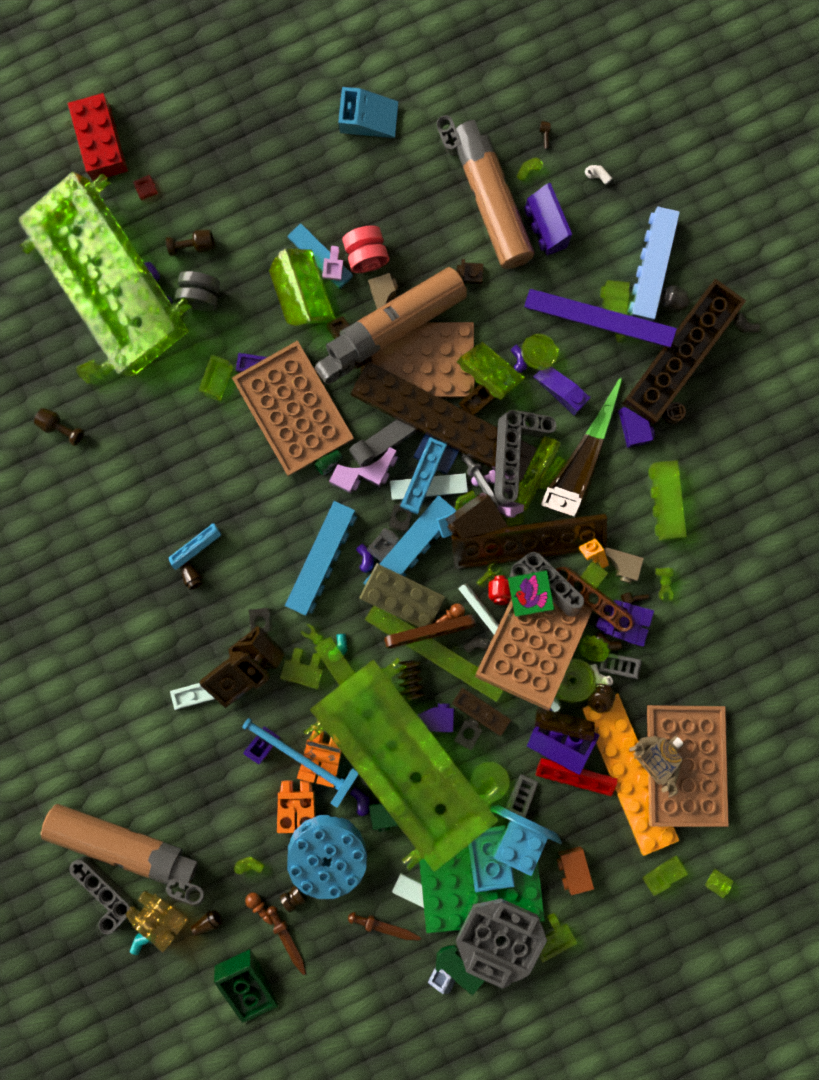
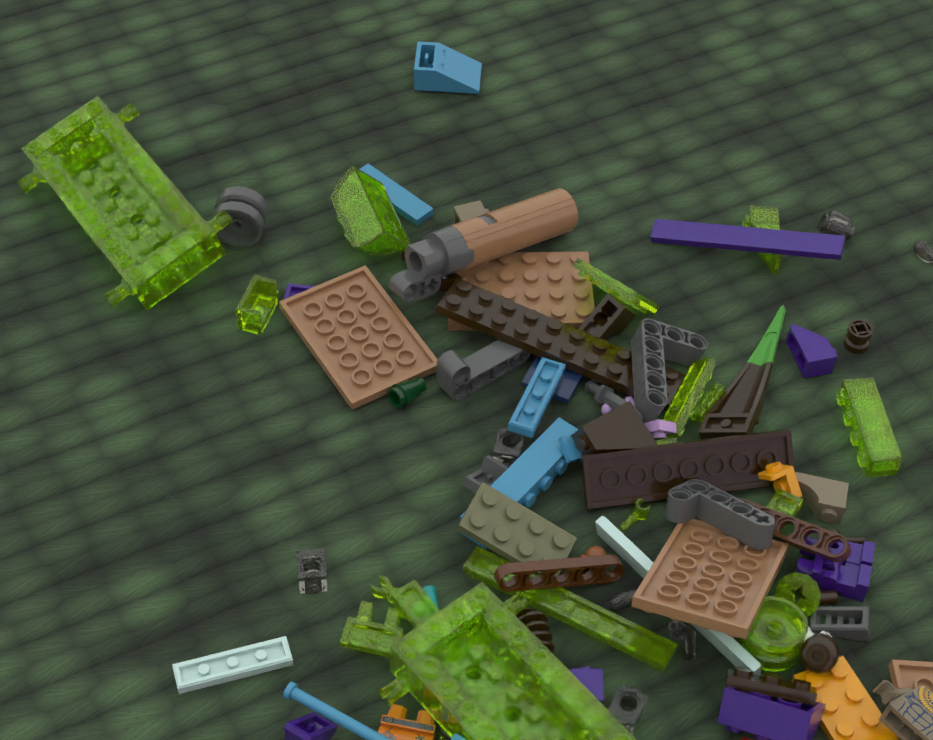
camera: 10 degrees left, 35 degrees down
dark brown piece [34,408,84,446] -> none
red brick [67,93,128,181] -> none
clear neon green tile [76,359,101,384] -> none
clear red tile [133,175,158,201] -> none
dark brown piece [166,230,215,256] -> none
dark azure tile [169,524,221,570] -> none
dark brown cone [179,561,203,590] -> none
dark brown piece [199,626,284,708] -> none
dark azure brick [285,501,357,616] -> none
lavender plate [322,246,343,281] -> none
lavender arch [329,447,398,494] -> none
coral wheel [342,225,389,273] -> none
dark purple arm [356,543,374,573] -> none
light aqua tile [390,473,468,501] -> none
medium nougat piece [437,115,535,269] -> none
dark brown plate [451,688,511,736] -> none
dark brown bracket [457,259,483,284] -> none
red head [488,575,512,605] -> none
tile [508,570,554,617] -> none
dark purple arm [510,344,528,373] -> none
clear neon green arm [517,157,543,181] -> none
clear neon green tile [521,334,559,370] -> none
dark purple slope [524,183,572,256] -> none
dark purple slope [533,363,590,416] -> none
dark brown hand [539,121,551,149] -> none
white arm [585,166,613,185] -> none
dark brown brick [622,279,746,426] -> none
light blue brick [628,207,679,322] -> none
clear neon green piece [656,568,674,601] -> none

